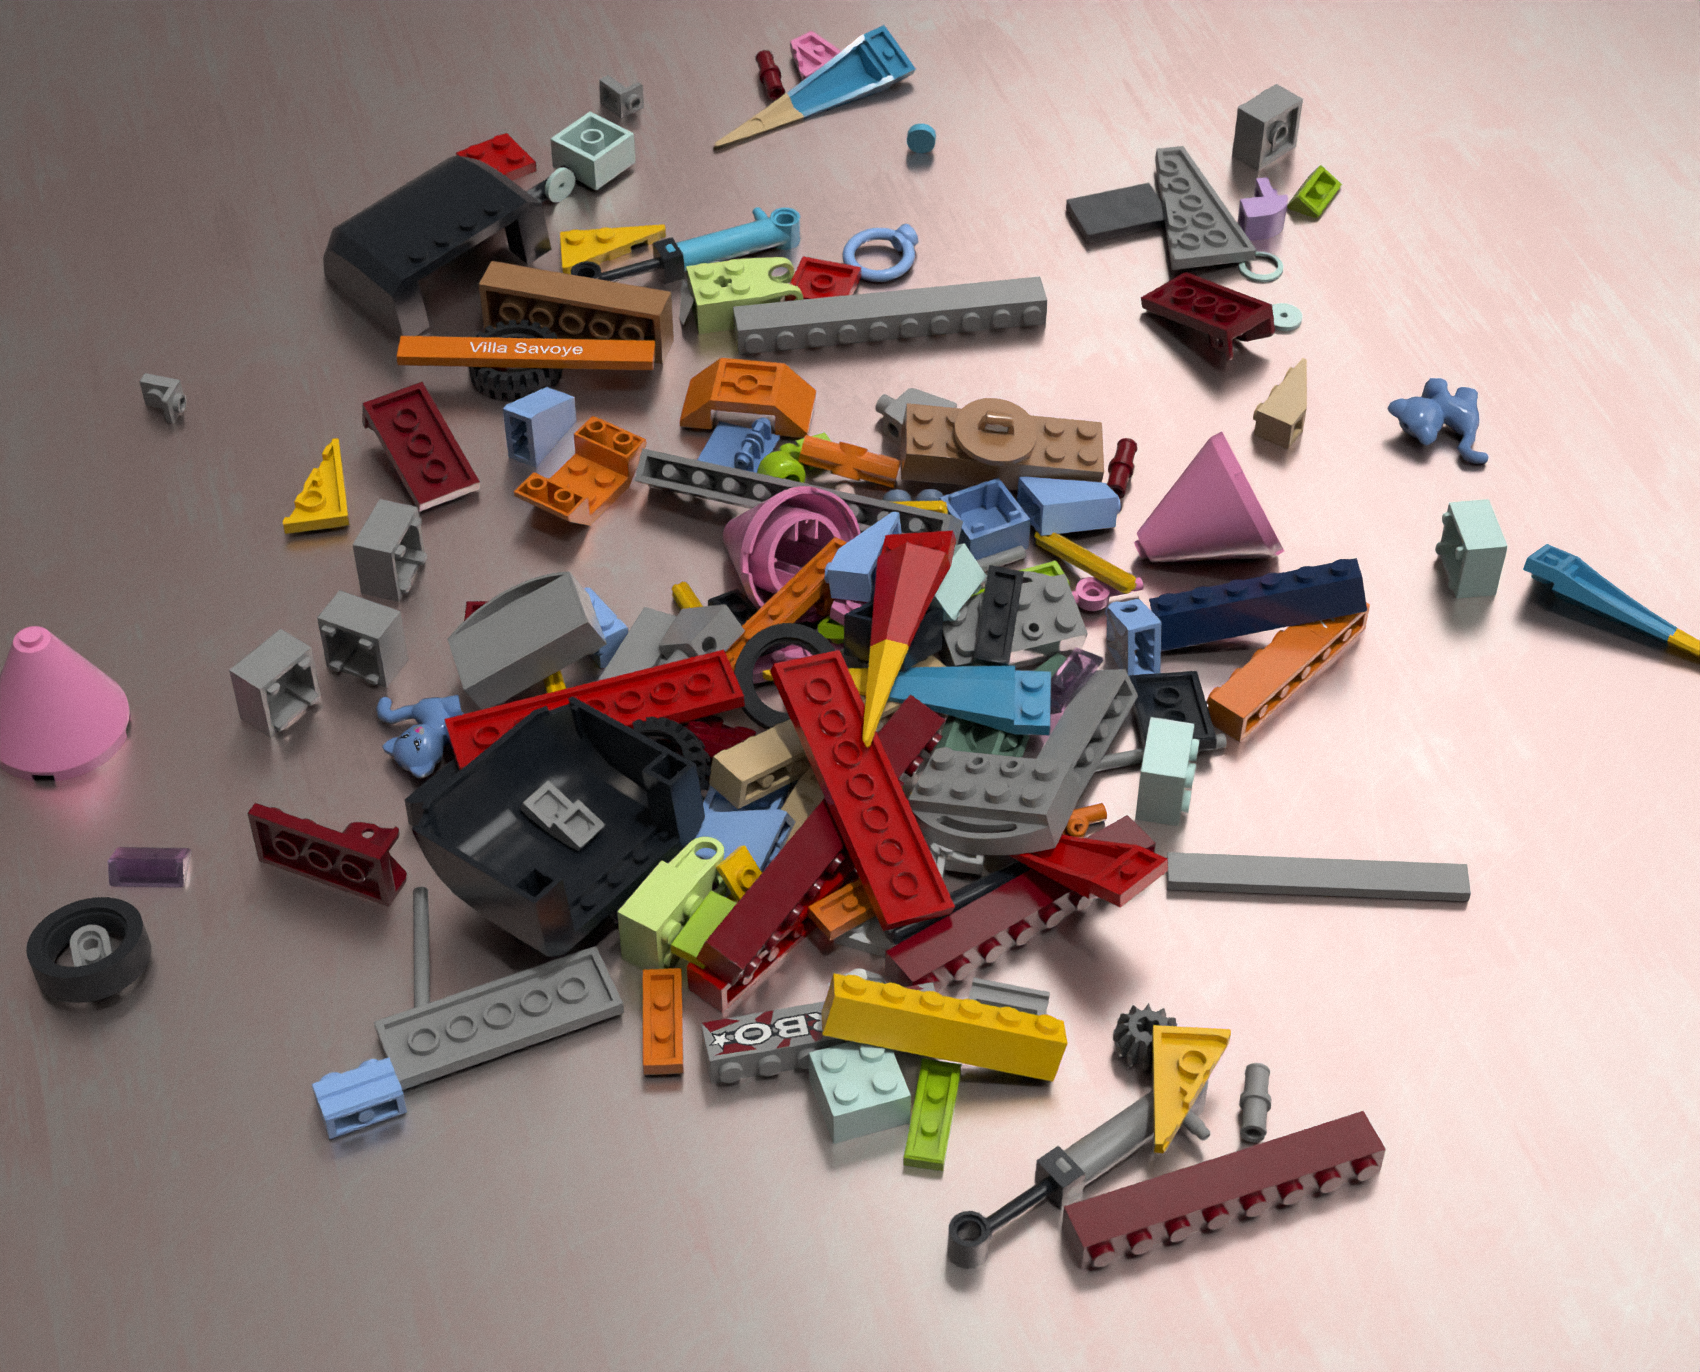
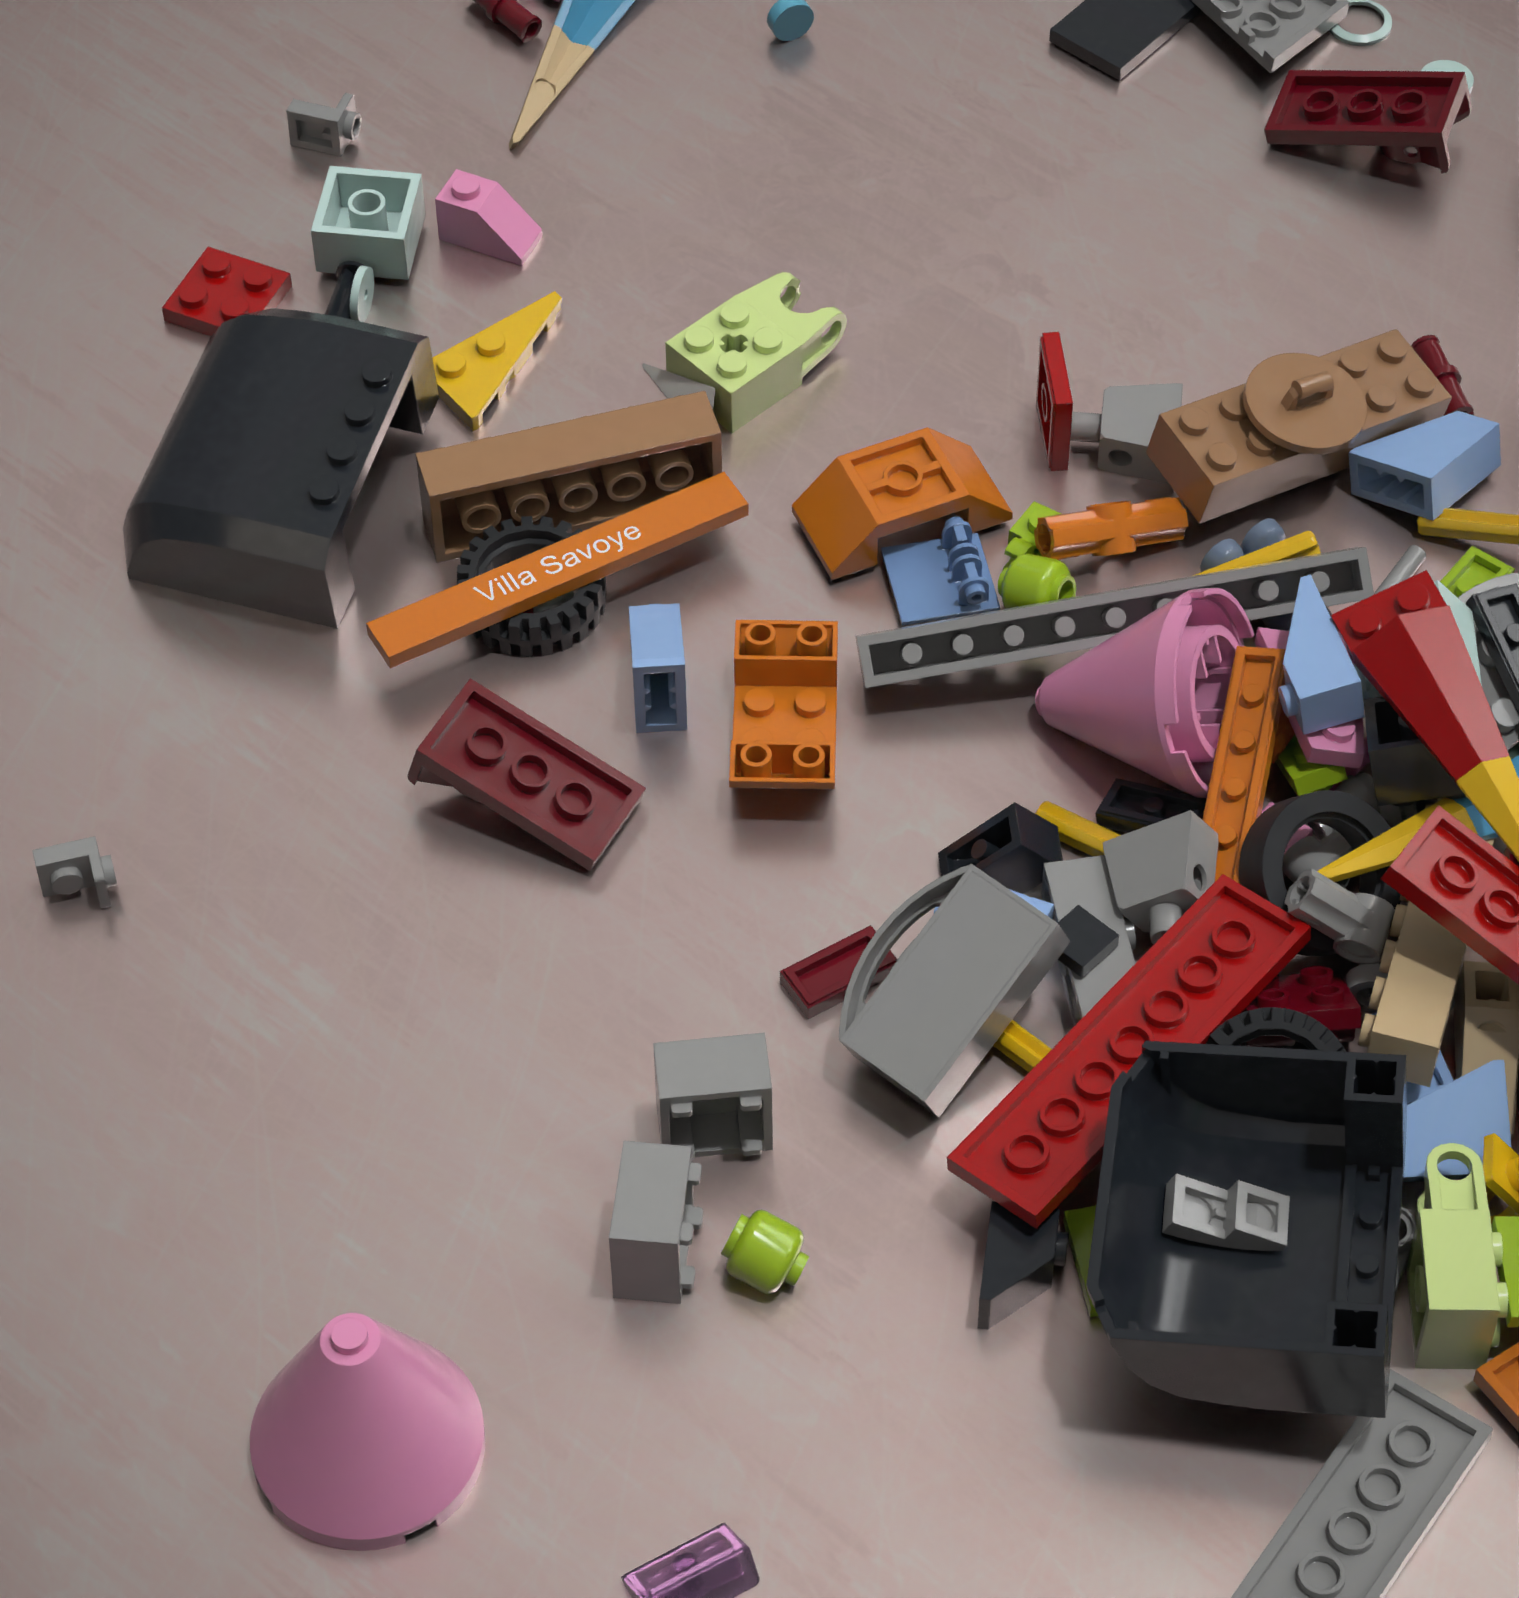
camera: 30 degrees left, 5 degrees up
dark red plate [247,803,408,907] -> none
yellow wing [283,438,350,534] -> none
light grey container [352,499,427,602] -> none
medium blue animal [376,695,464,779] -> none
light grey bar [413,887,430,1008] -> none
medium azure piece [571,207,801,284] -> none
light grey brick [733,276,1048,355] -> none
red plate [785,256,861,301] -> none
light blue piece [842,224,918,282] -> none
medium blue container [939,478,1031,560] -> none
none -> bright pink slope [435,169,543,266]
none -> lime head [721,1209,809,1295]
none -> black slope [938,802,1063,894]
none -> red tile [1036,332,1073,471]
none -> black tile [1057,905,1119,978]
none -> light grey piece [1284,869,1395,964]

